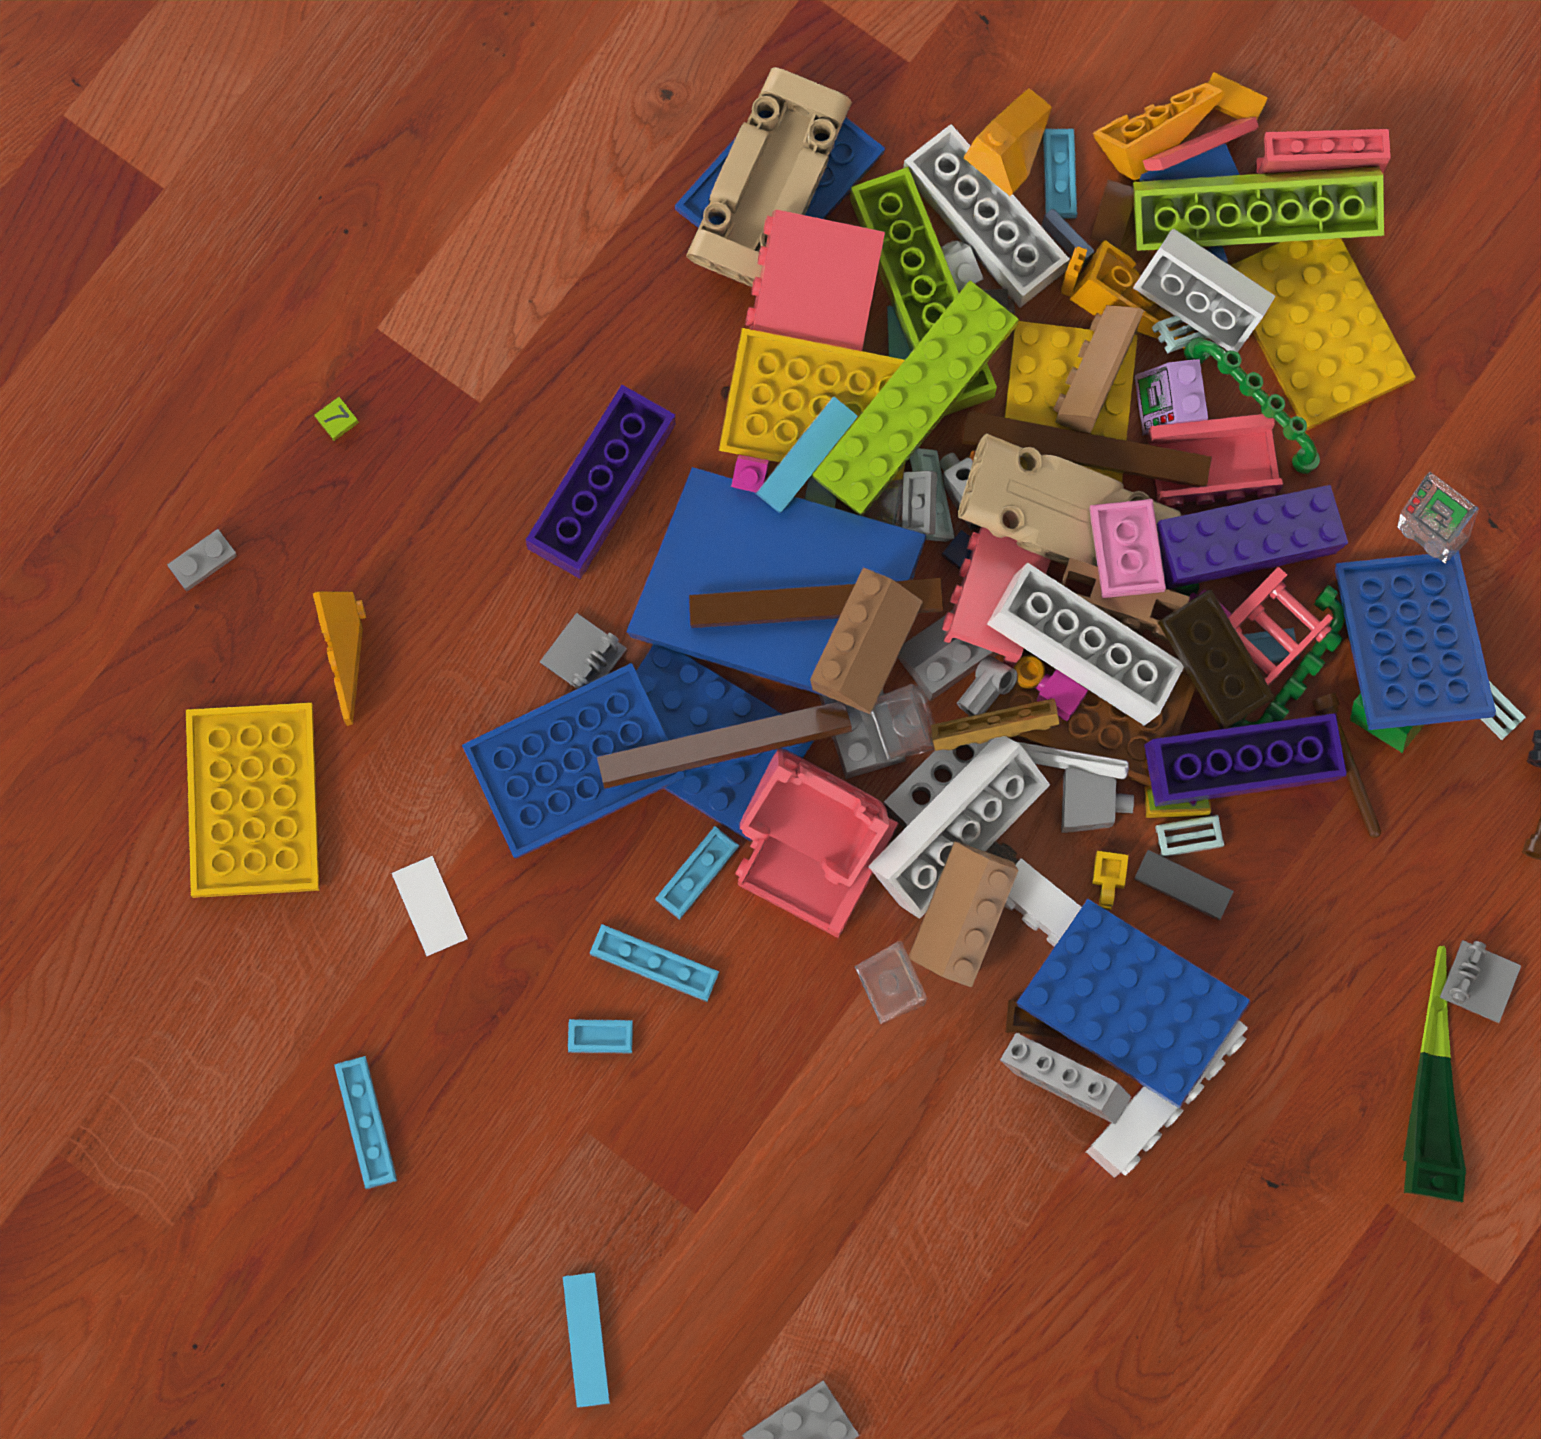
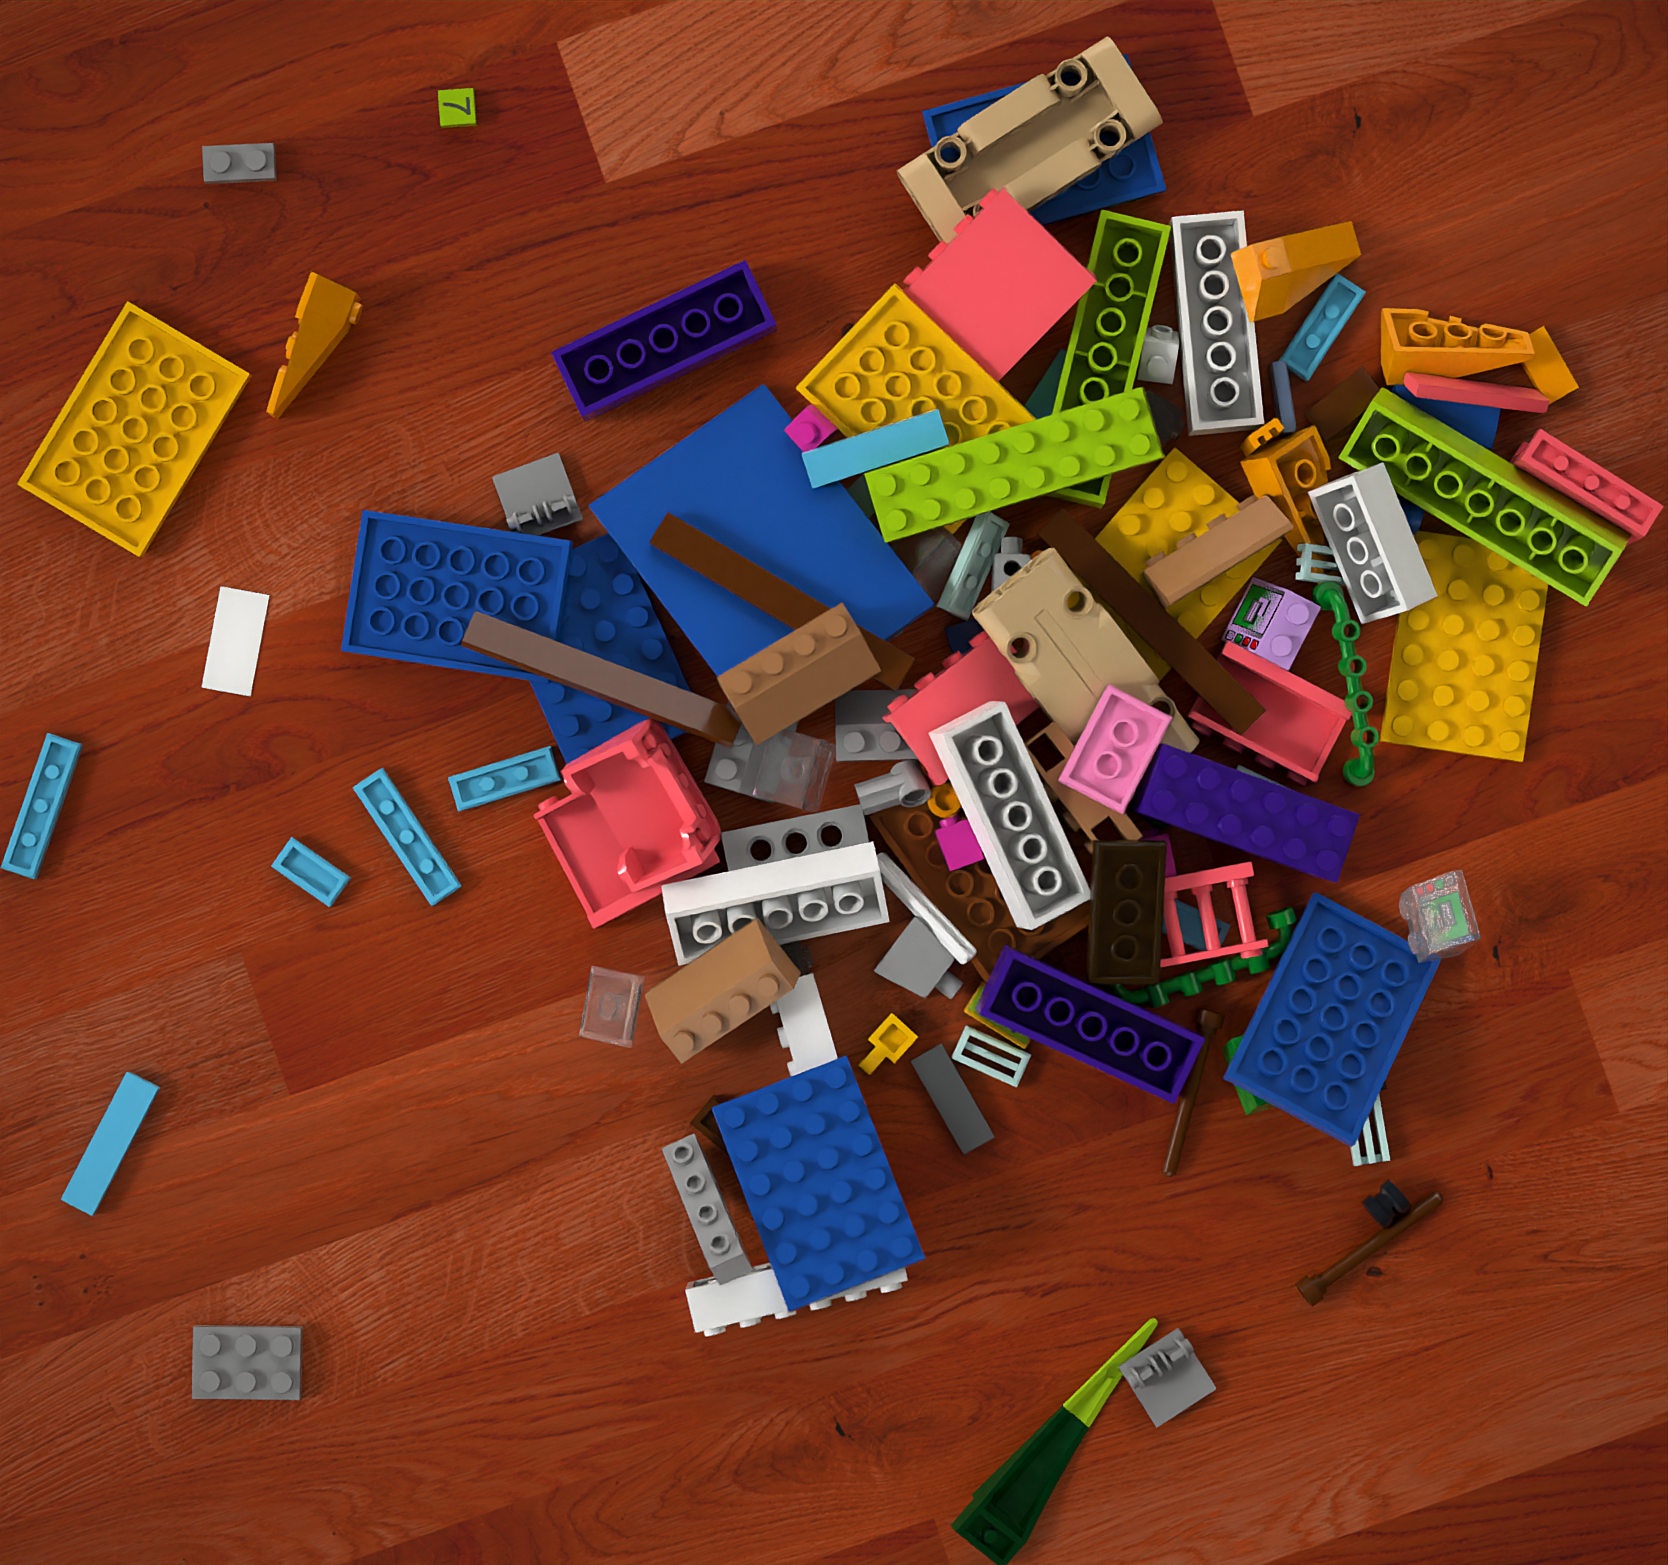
camera: 35 degrees right, 10 degrees up
light grey plate [902,471,937,535] -> none
pearl gold plate [931,698,1060,751] -> none

